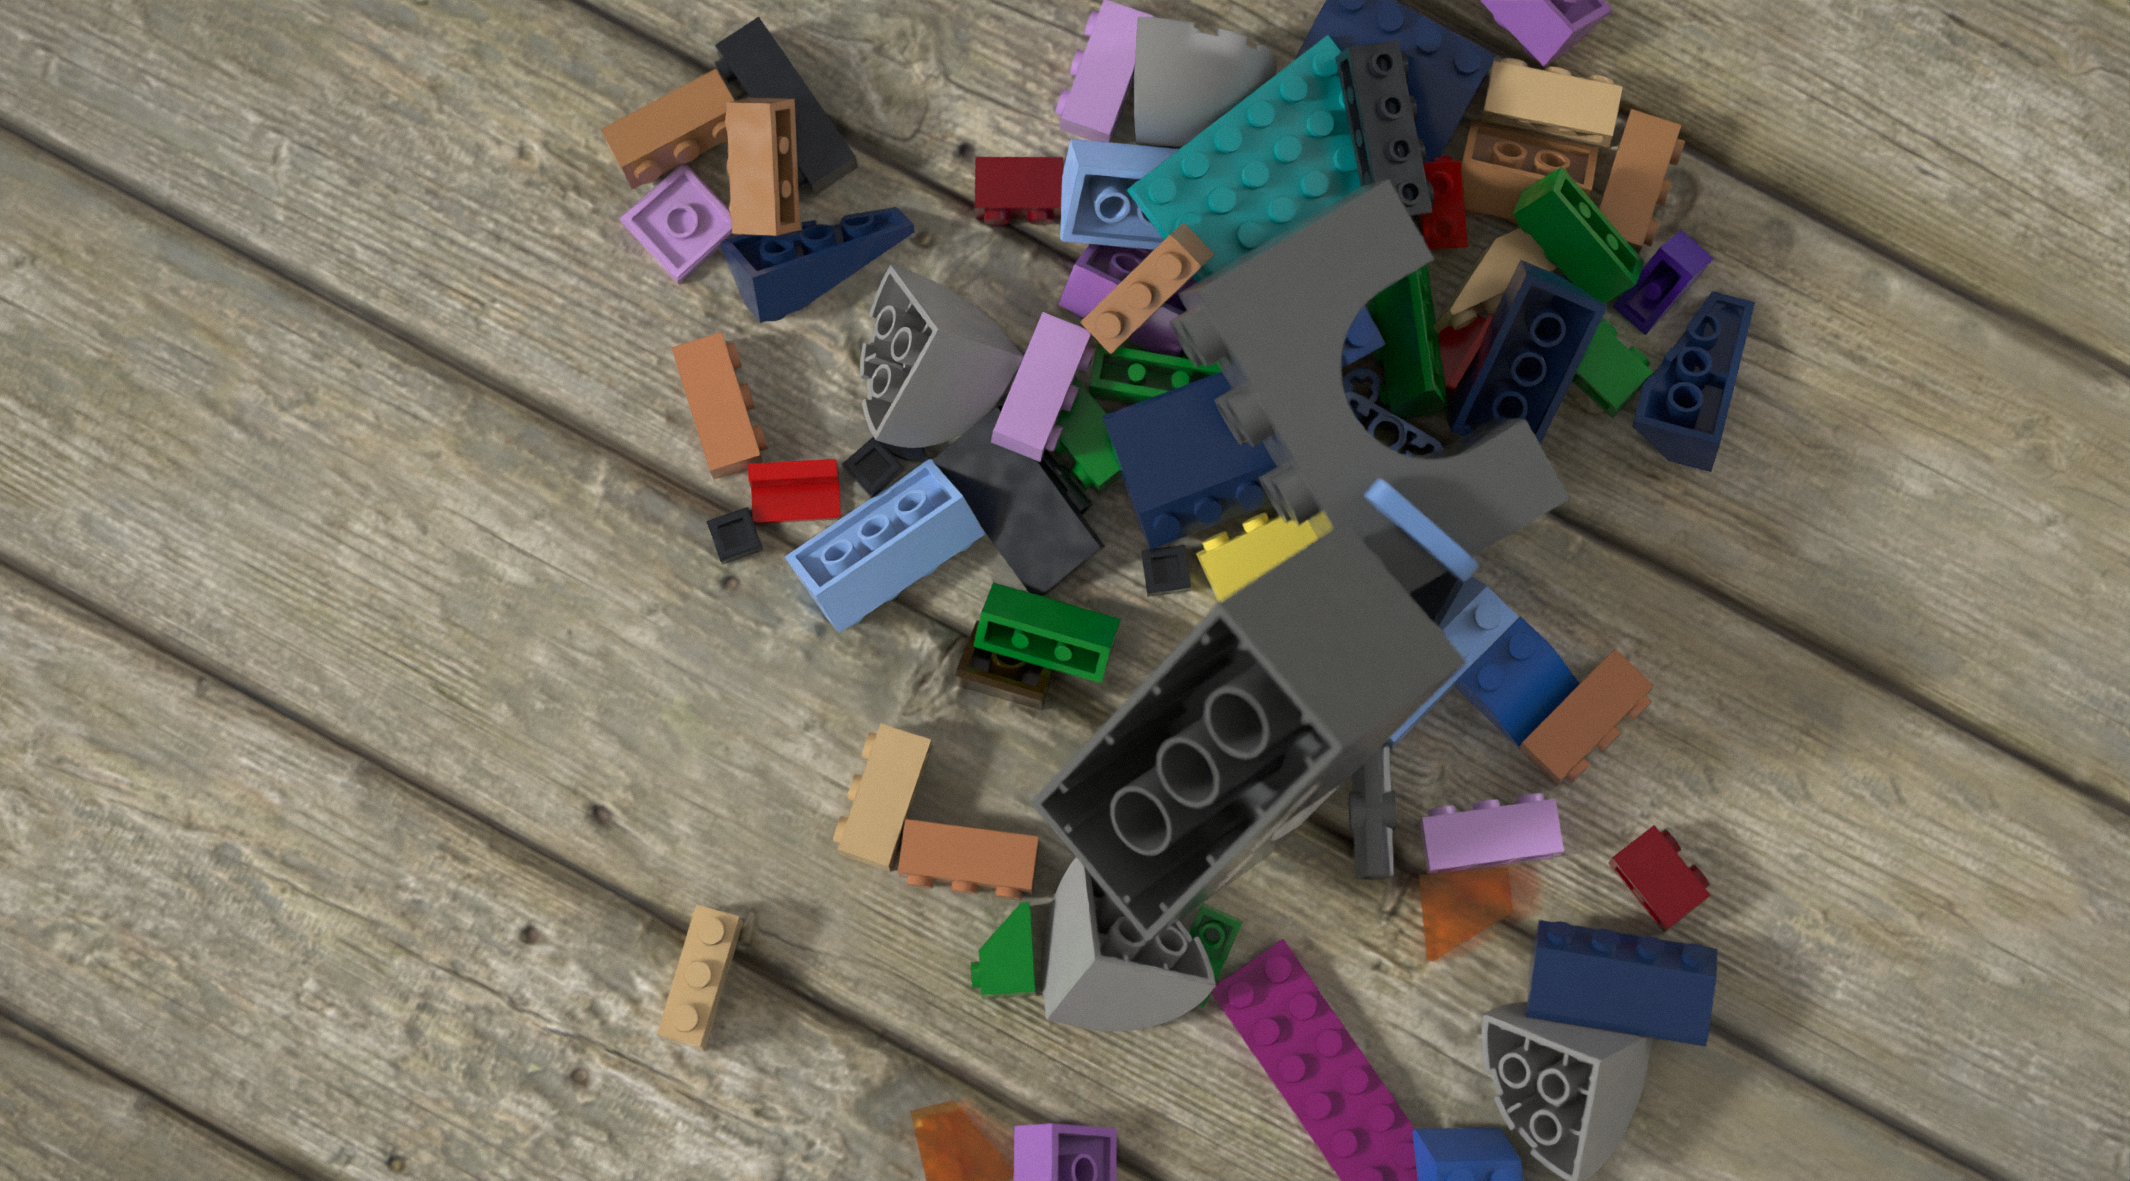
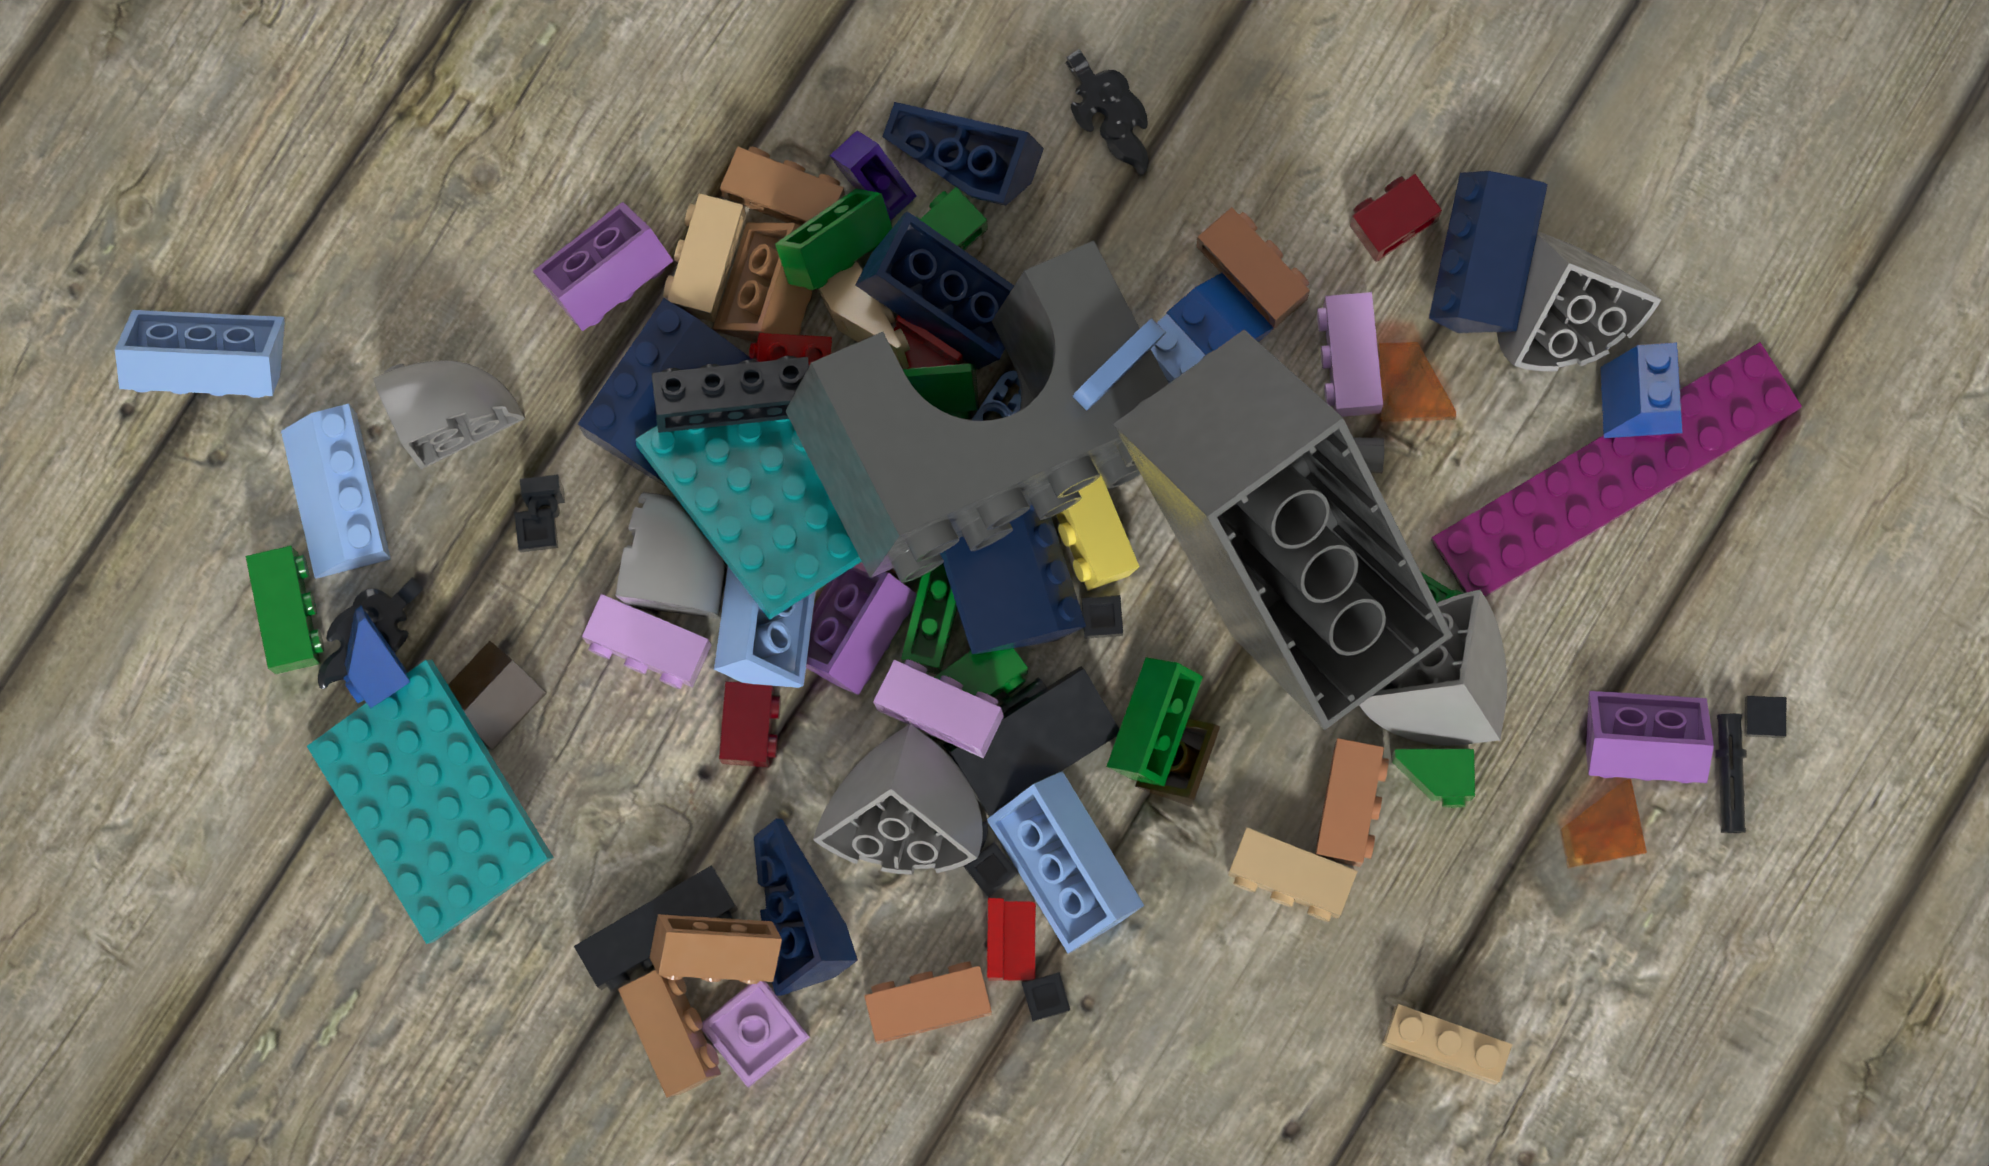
camera: 85 degrees left, 0 degrees up
medium nougat brick [1080,223,1215,354] -> none
none -> black piece [1065,49,1148,175]

